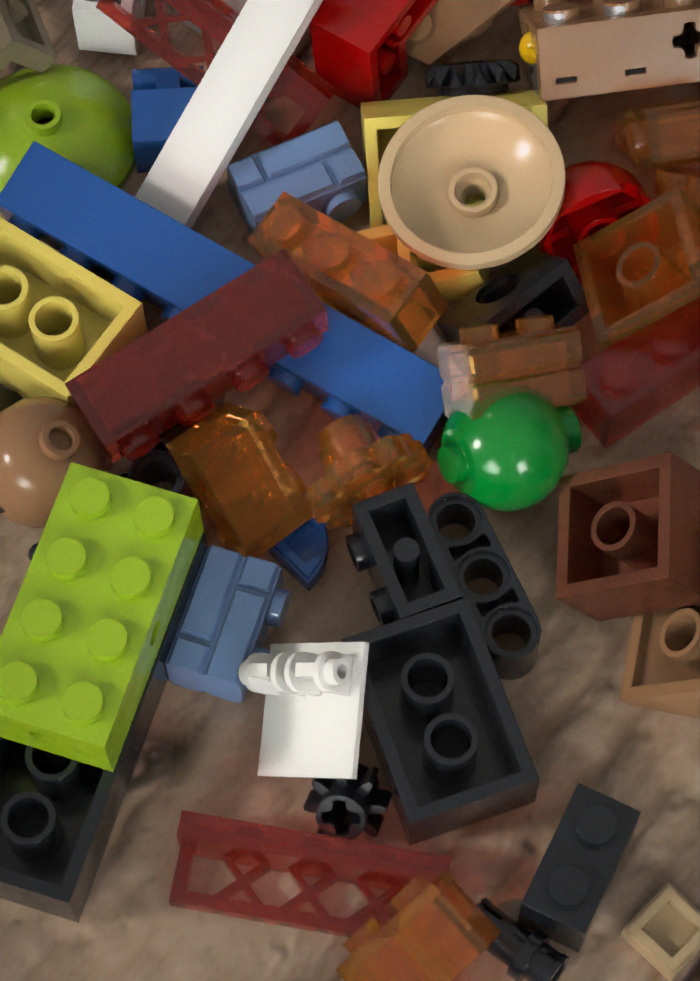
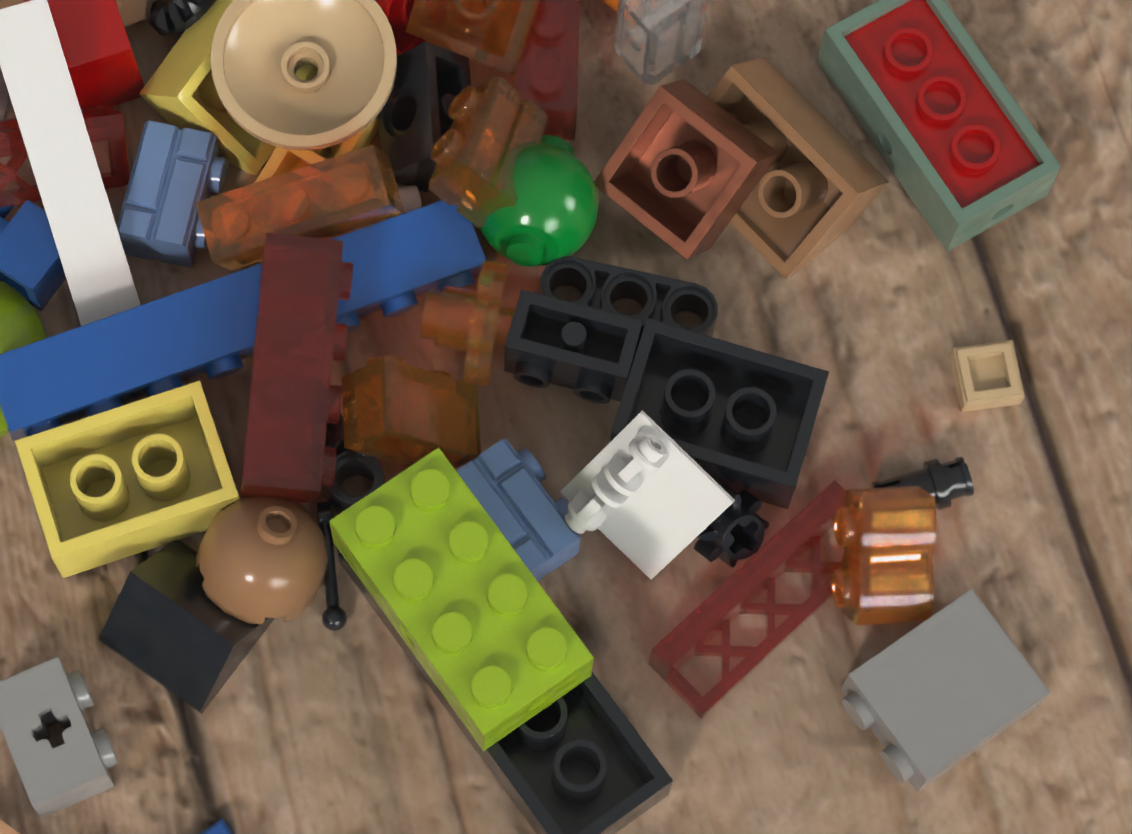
camera: 60 degrees left, 5 degrees up
blue tile [264,500,329,591] -> none
black brick [517,783,641,953] -> none

